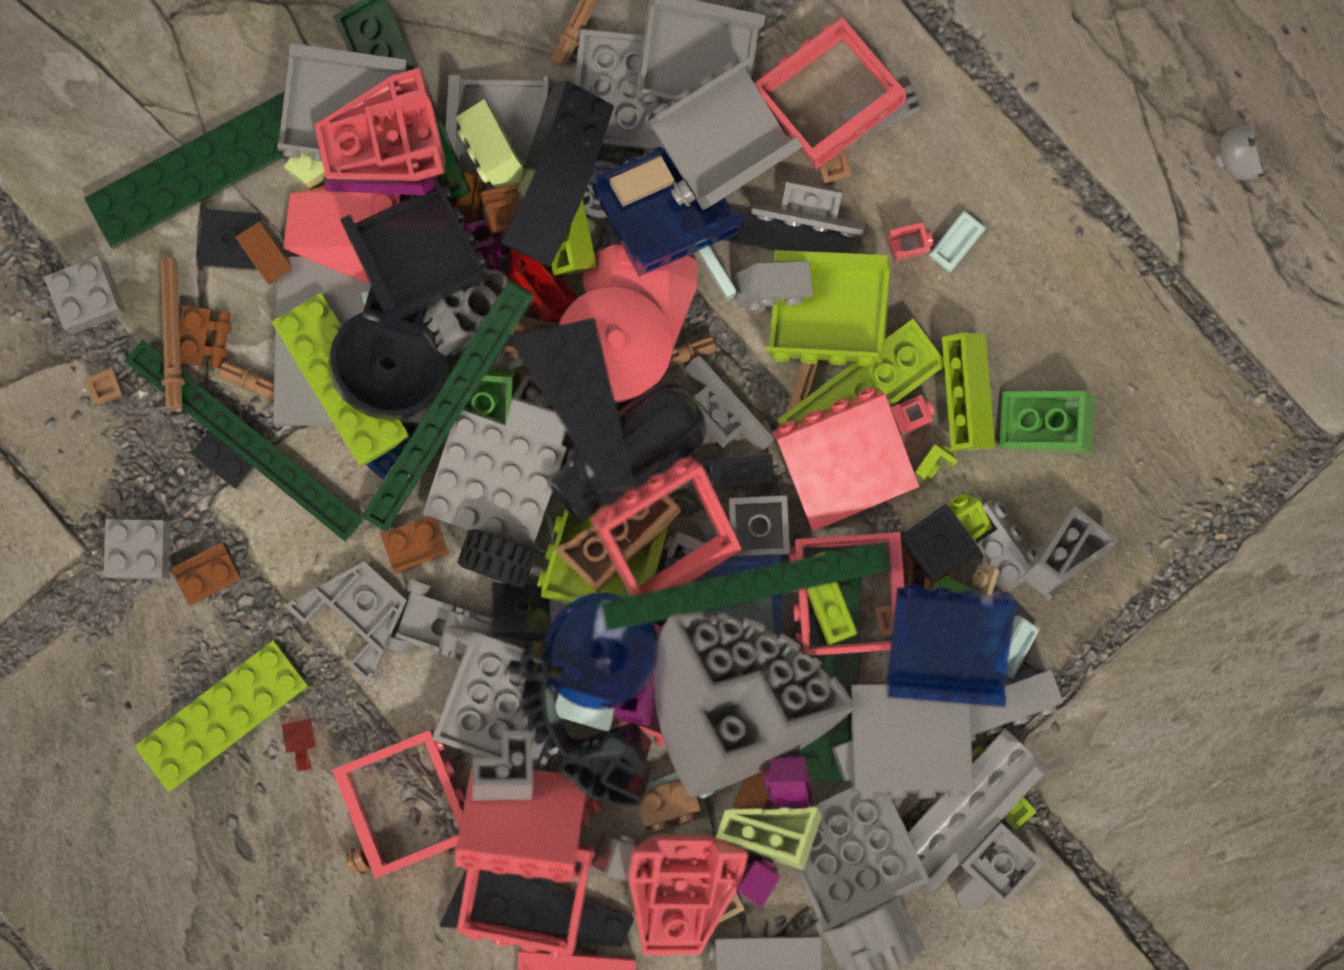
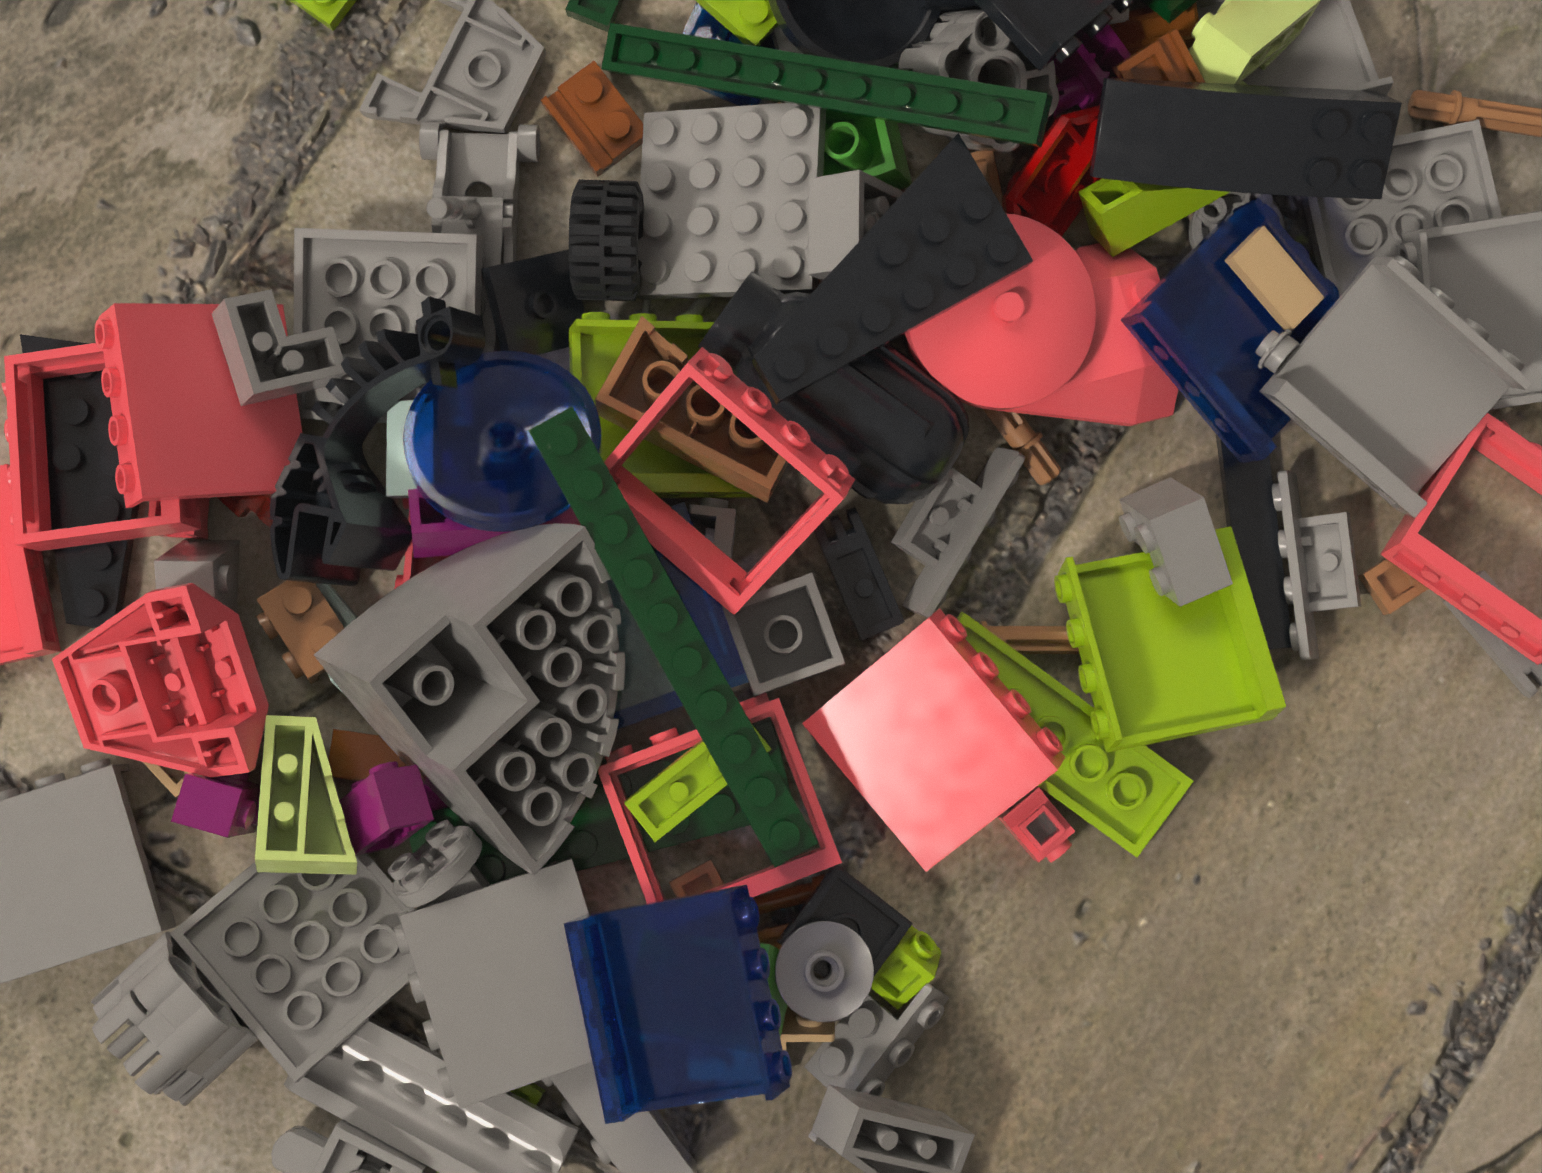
camera: 75 degrees right, 0 degrees up
clear red plate [281,719,316,772] -> none
coral window [332,730,465,879] -> none
medium nougat plate [346,847,371,875] -> none
light aqua tile [697,244,736,301] -> none
coral window [887,222,933,263] -> none
lime bracket [914,444,958,481] -> none
light aqua tile [928,211,986,273] -> none
lime brick [942,332,995,451] -> none
light aqua tile [989,615,1040,679] -> none
bright green slope [999,391,1095,454] -> none
none -> light grey tile [388,820,482,907]
none -> light grey dish [775,921,874,1022]

